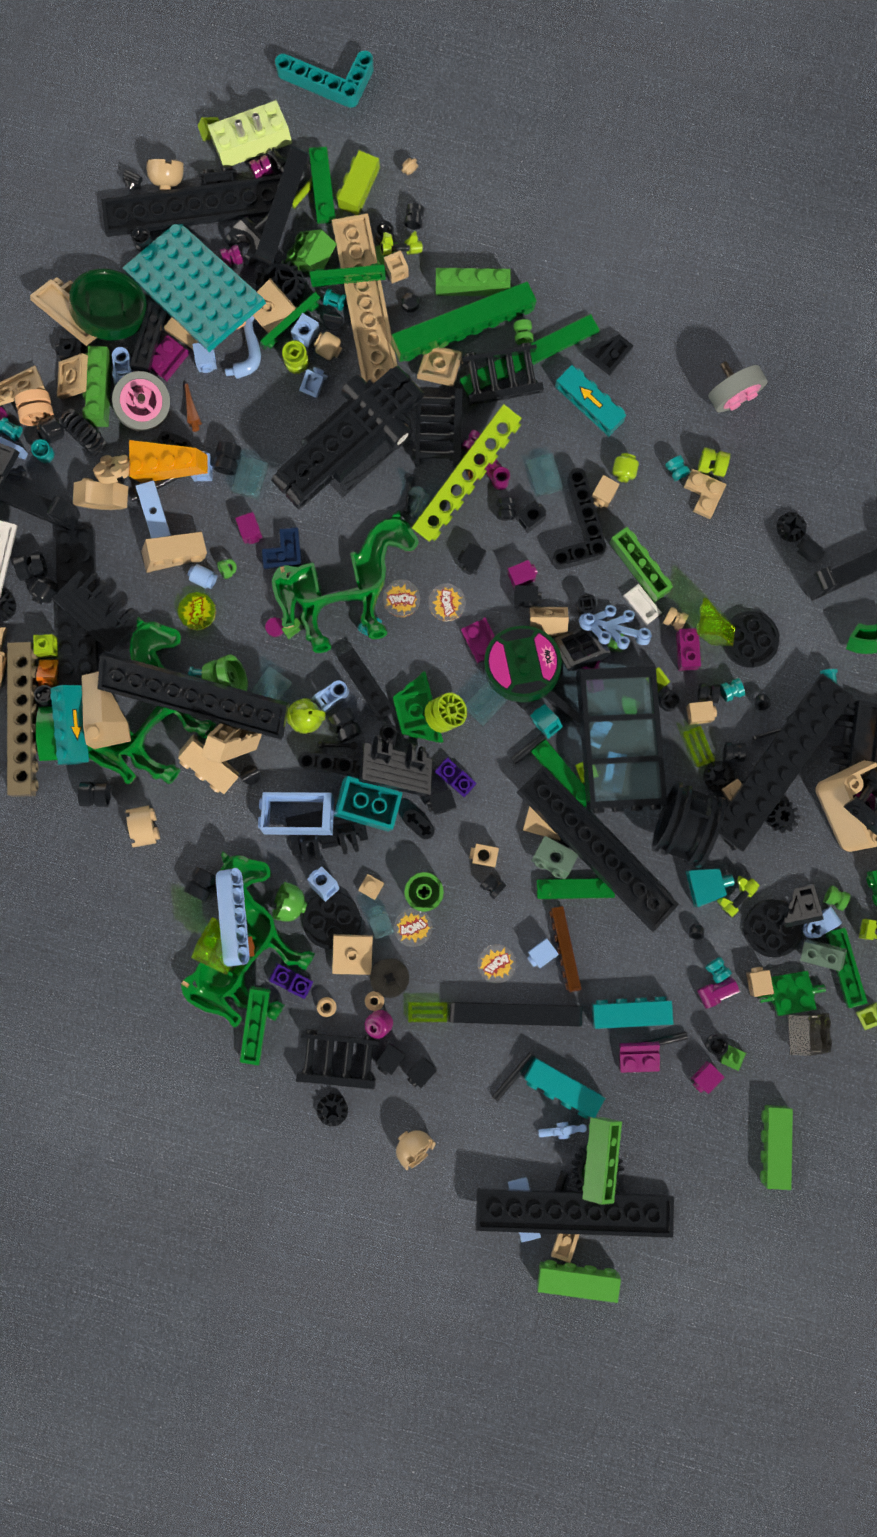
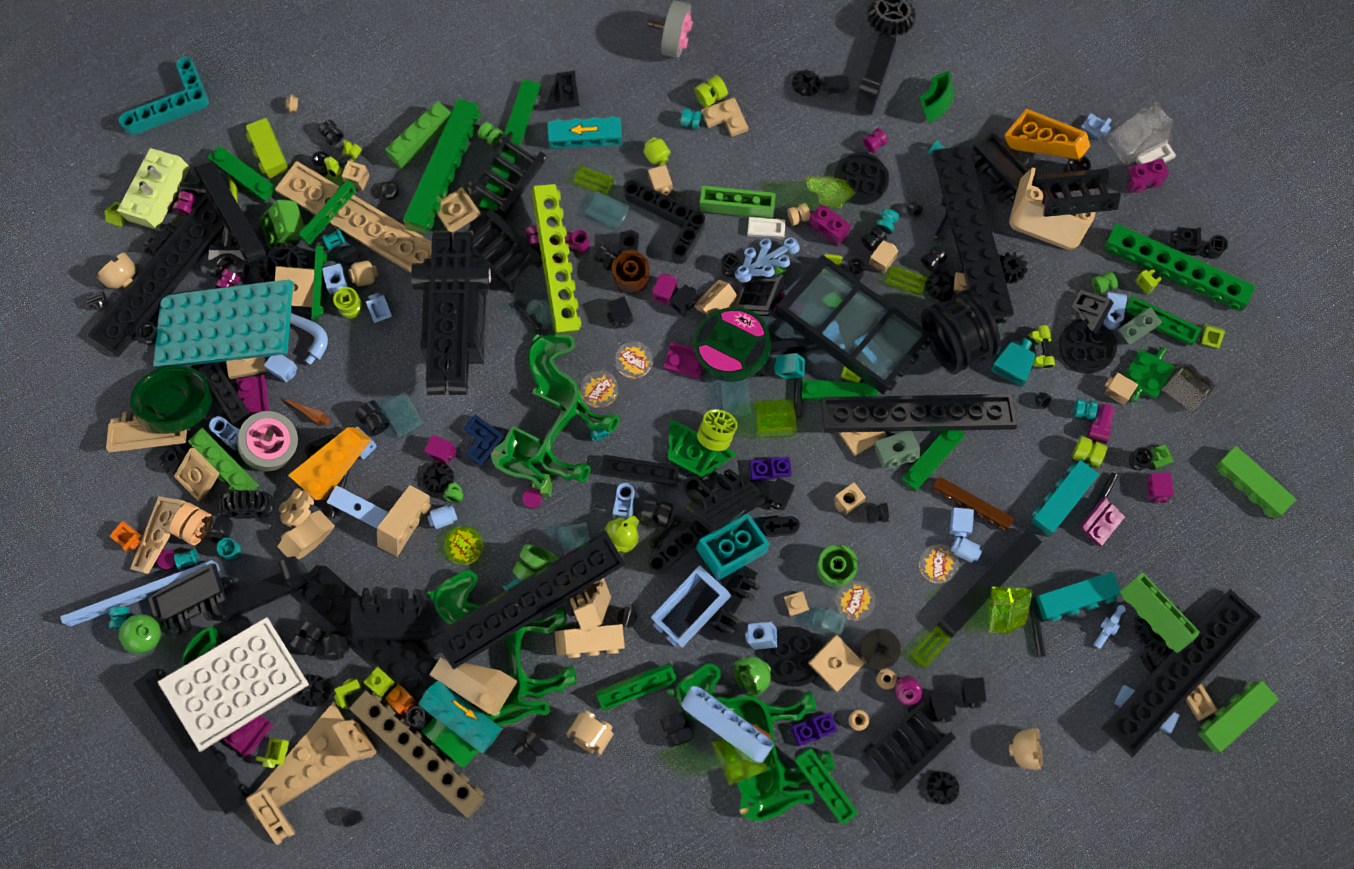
camera: 45 degrees left, 10 degrees down
none -> lime bracket [334,678,364,710]
none -> black gear [423,463,454,493]
none -> clear neon green tile [573,165,614,196]
none -> green plate [596,663,677,711]
none -> reddish brown brick [612,250,650,293]
none -> clear neon green slope [754,399,797,439]
none -> magenta wheel [863,128,888,153]
none -> light blue brick [951,537,982,563]
none -> clear neon green slope [986,586,1032,634]
none -> lime wheel [1072,436,1107,469]

